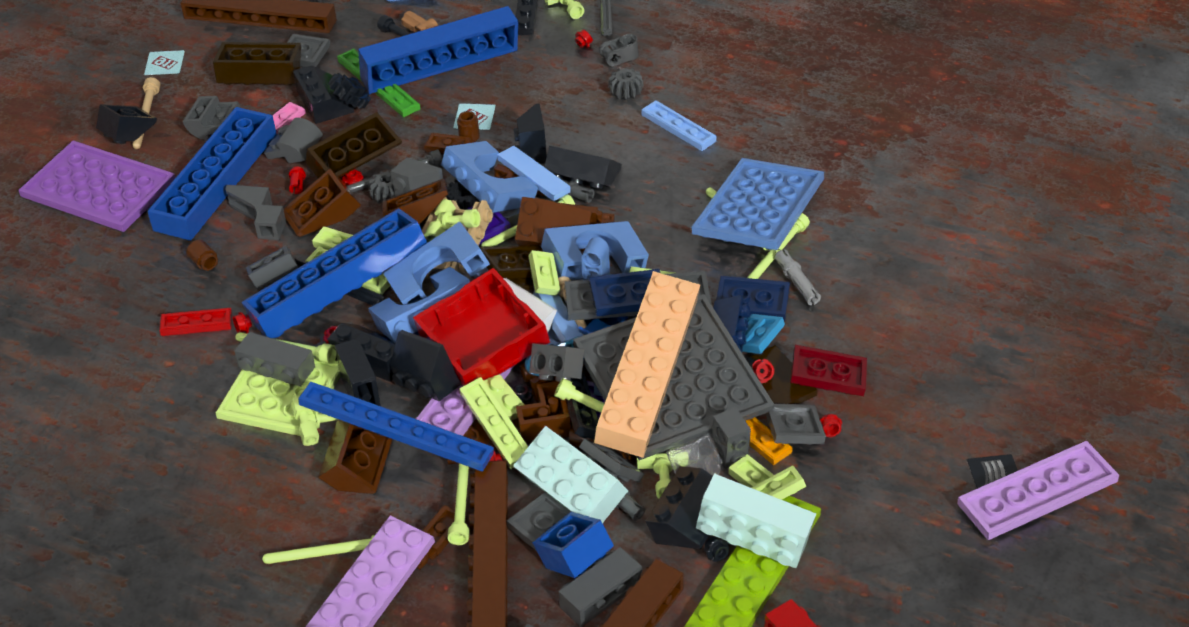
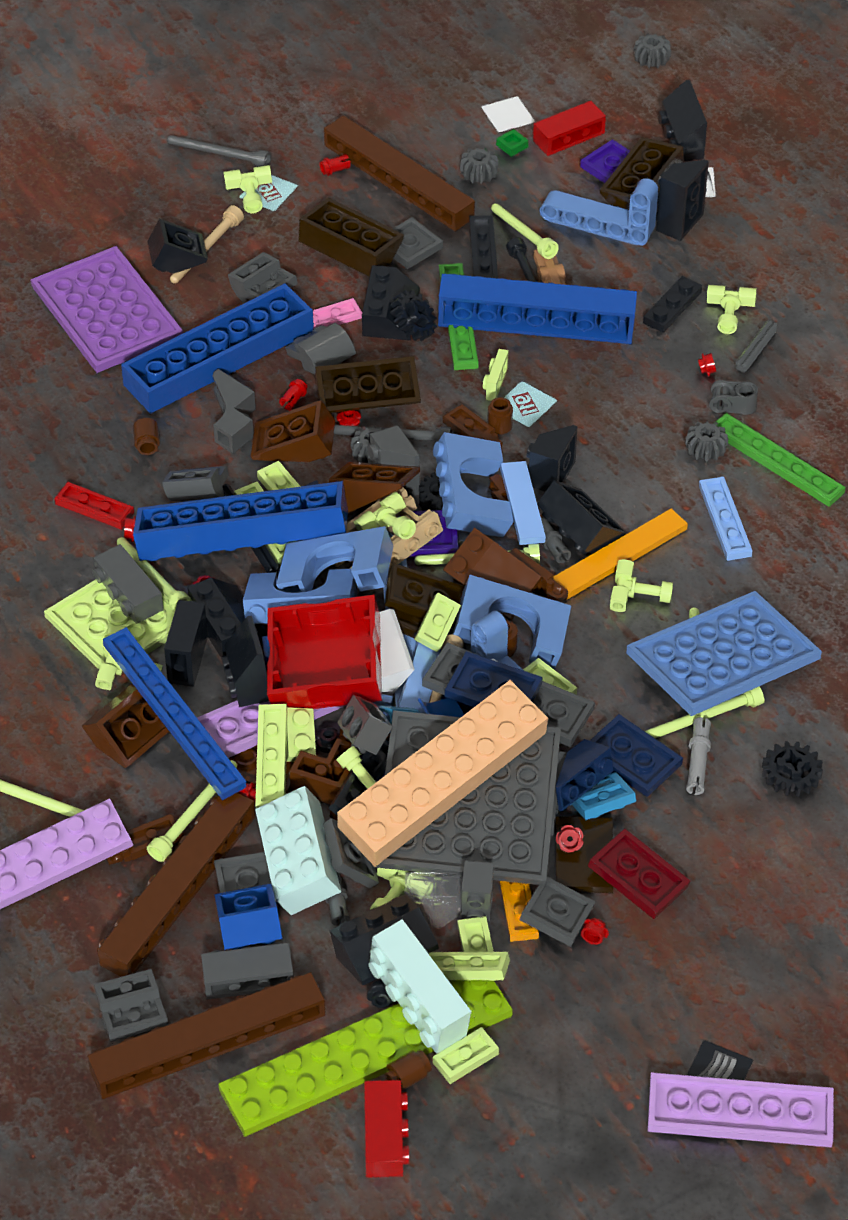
camera: 30 degrees right, 5 degrees up
none -> dark grey piece [167,135,271,167]
none -> yellowish green bar [224,165,272,213]
none -> red pin [320,154,351,176]
none -> reddish brown brick [385,1050,432,1091]
none -> yellowish green plate [433,1027,499,1084]
none -> black plate [469,215,498,279]
none -> yellowish green plate [483,349,508,401]
none -> yellowish green piece [491,203,559,259]
none -> light orange tile [553,508,688,600]
none -> yellowish green bar [610,559,673,612]
none -> bright green tile [713,413,846,507]
none -> black gear [762,741,823,797]

